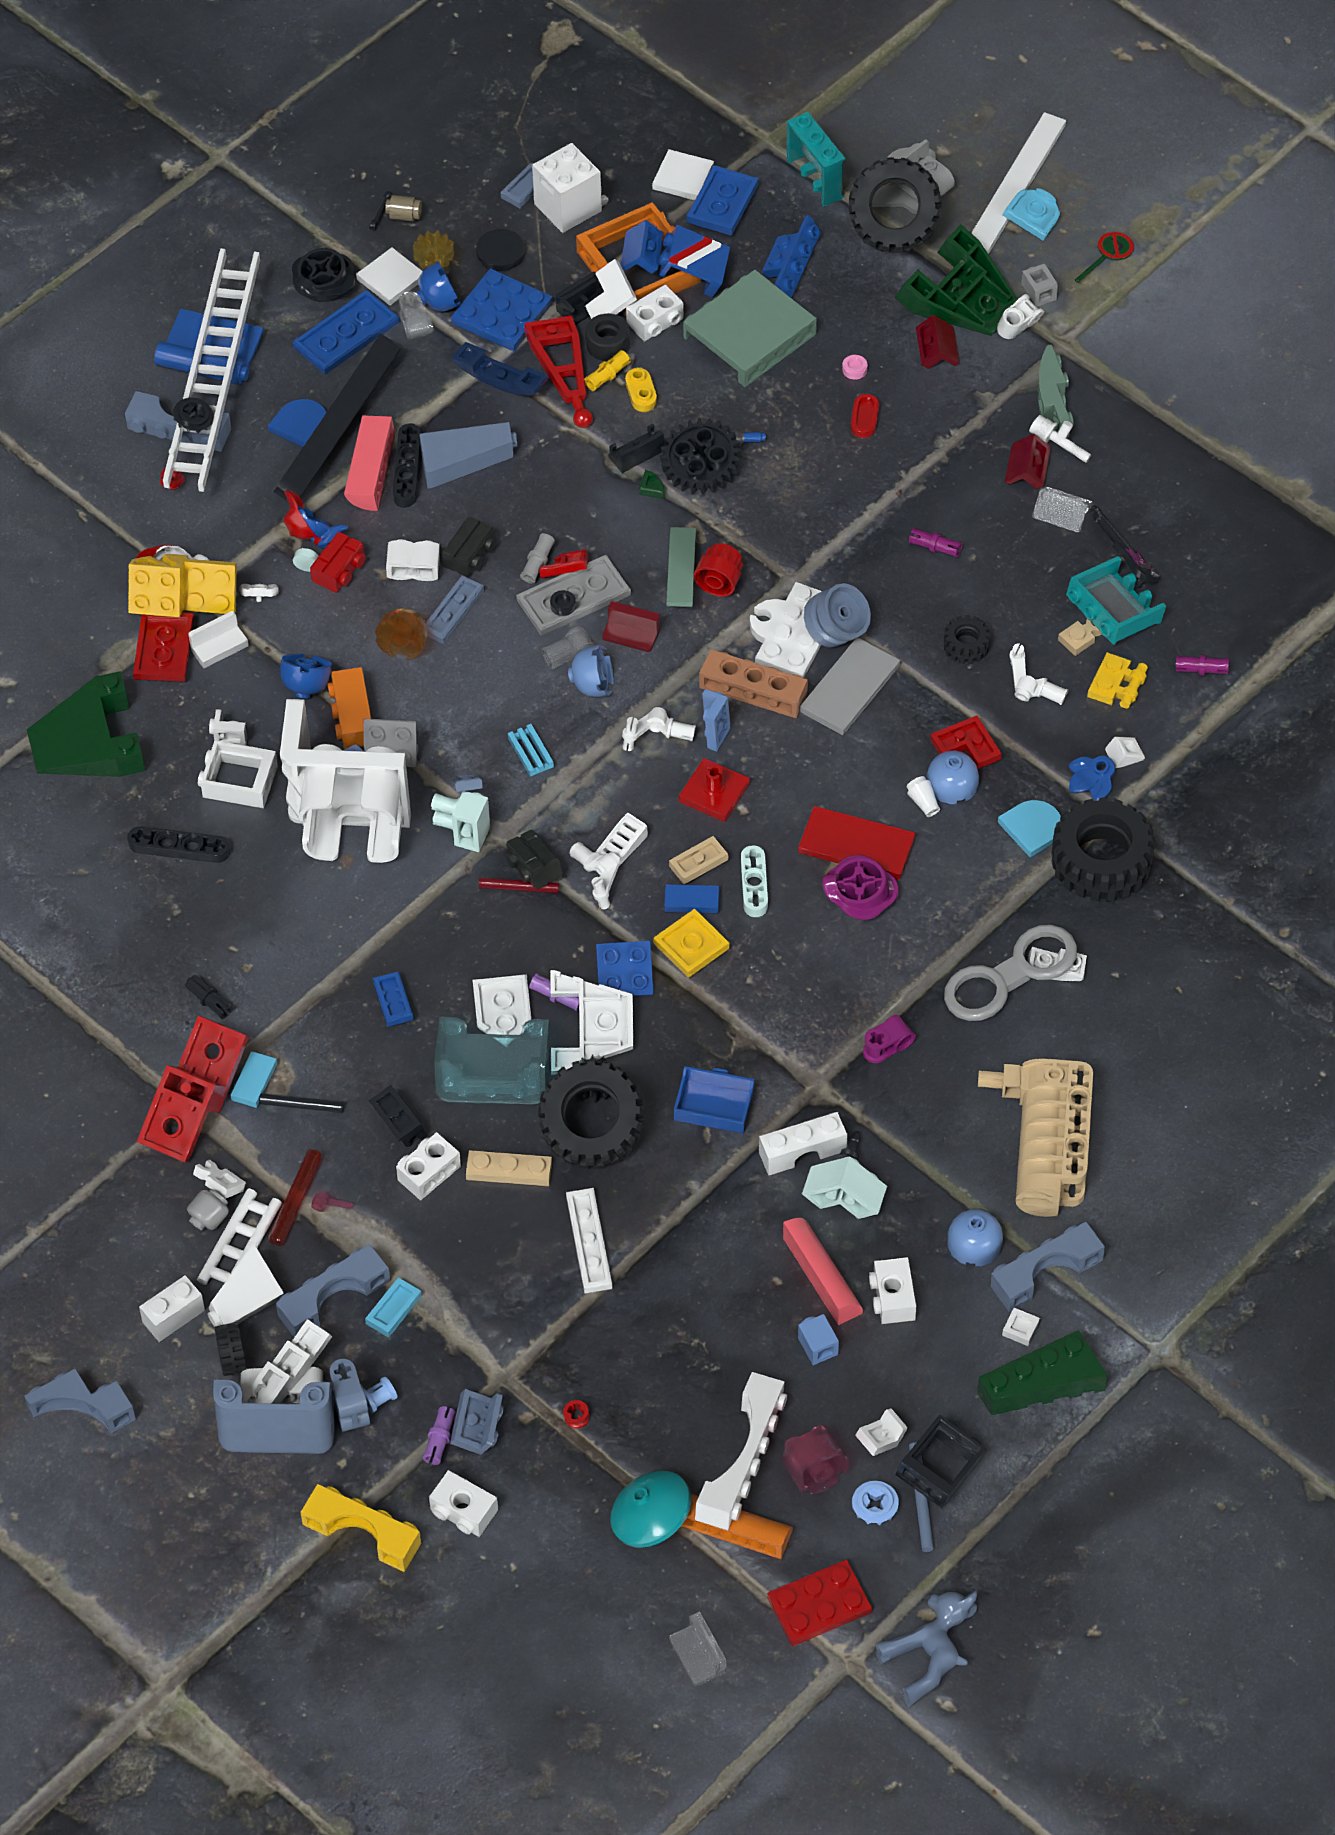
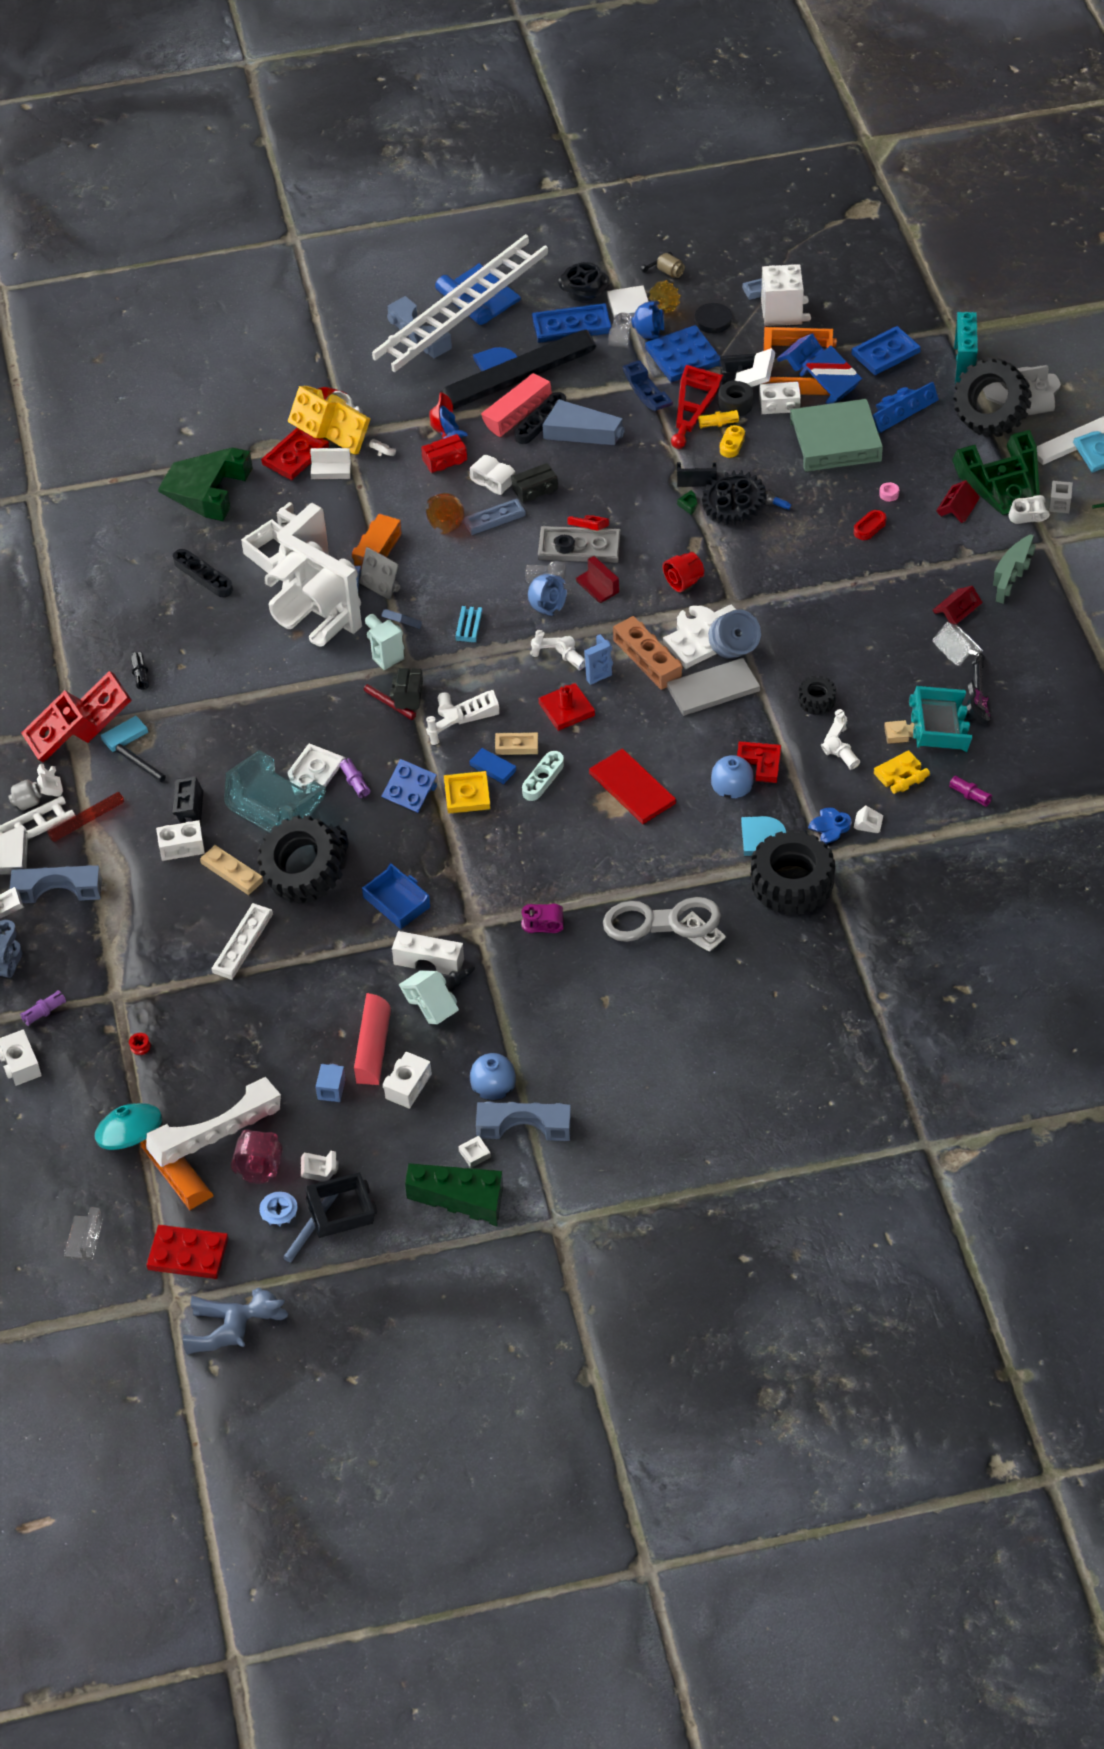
camera: 35 degrees right, 5 degrees down
red plate [160,468,185,489] -> none
black gear [173,397,214,434] -> none
blue cylinder [280,654,332,698] -> none
light aqua tile [293,548,319,572] -> none
clear pink hand [311,1191,352,1212] -> none
light blue bush [363,1377,397,1413] -> none
medium azure tile [365,1277,422,1338] -> none
blue plate [372,971,413,1027] -> none
sand blue bracket [450,1389,504,1455] -> none
light grey pin [520,533,555,584] -> none
white wing [551,970,633,1075] -> none
white tile [652,150,714,200] -> none
sand green slope [667,527,696,607] -> none
magenta piece [822,855,899,920] -> none
white cone [907,776,940,817] -> none
magenta pin [909,528,962,558] -> none
tan piece [978,1059,1093,1217] -> none
white piece [1029,415,1091,463] -> none

